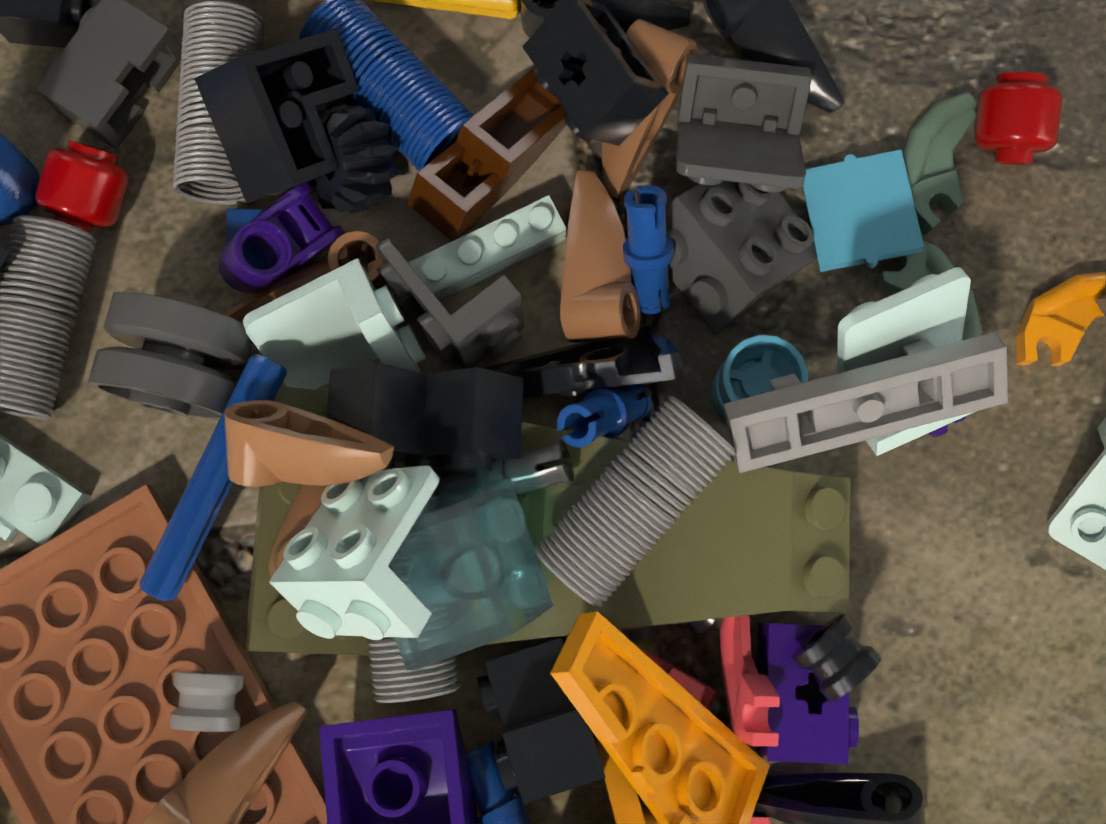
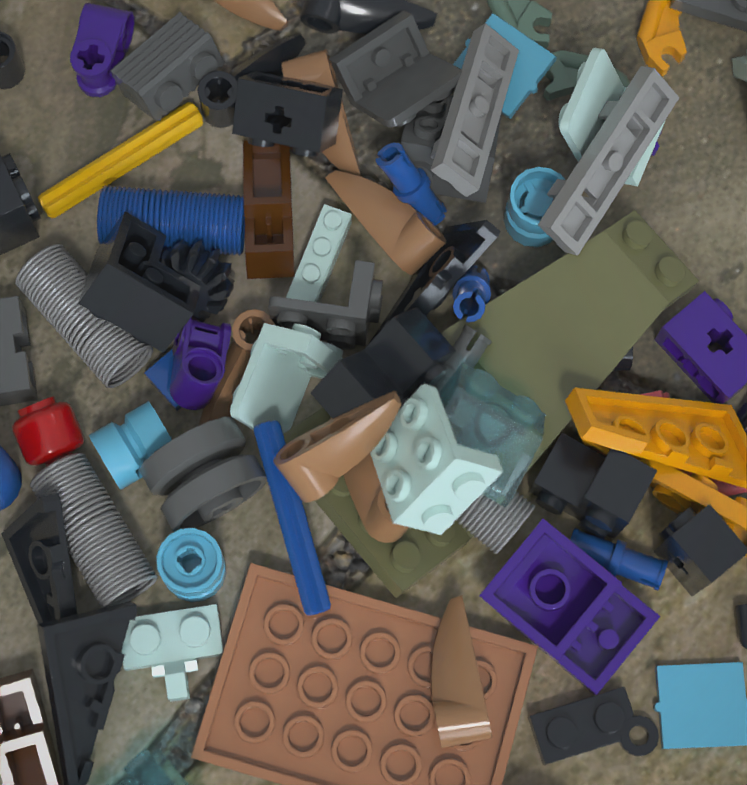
camera: 45 degrees left, 5 degrees down
light grey wheel [169,670,244,732] -> none
light grey piece [535,396,736,607] -> none
coral piece [720,615,780,747] -> none
black wheel [791,614,881,702] -> none
none -> medium azure wheel [88,401,172,490]
none -> medium azure wheel [157,528,226,602]
none -> light grey hinge [430,23,519,197]

